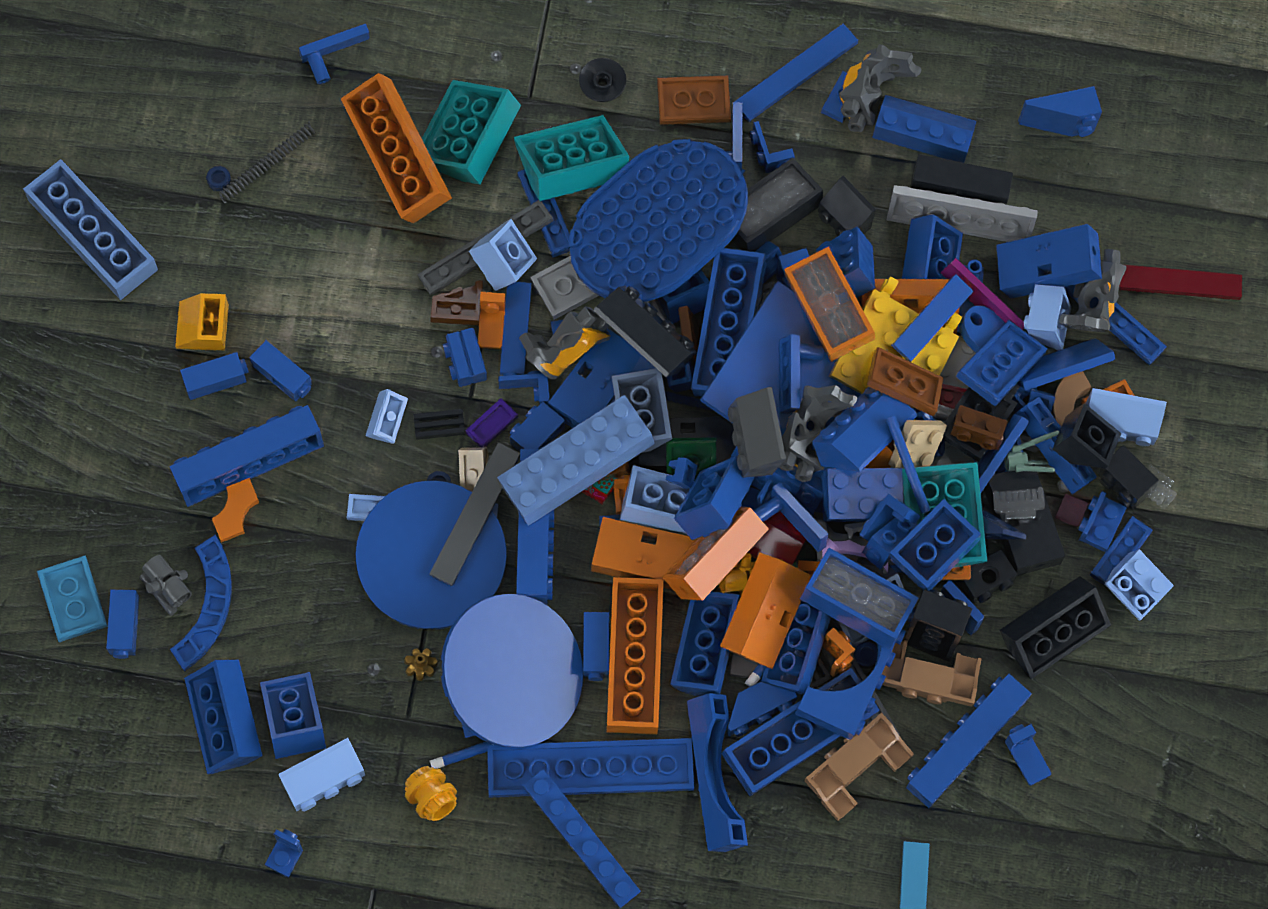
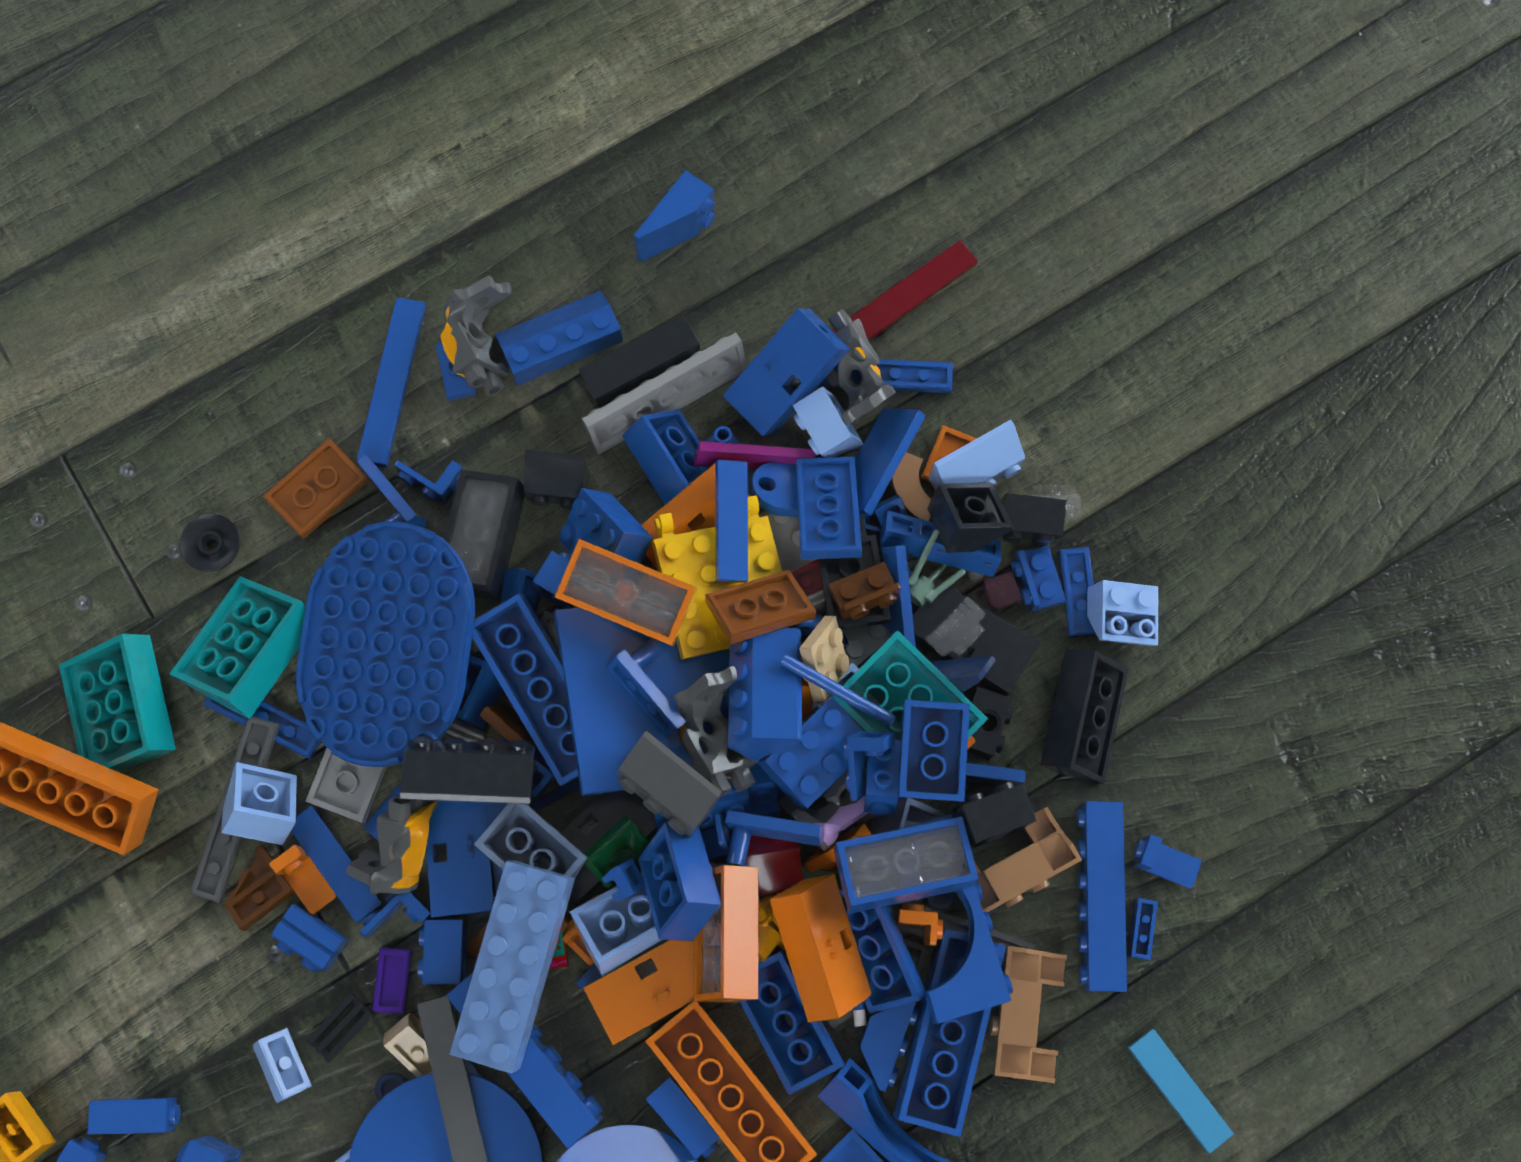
camera: 40 degrees left, 5 degrees up
none -> blue piece [1127,898,1158,960]

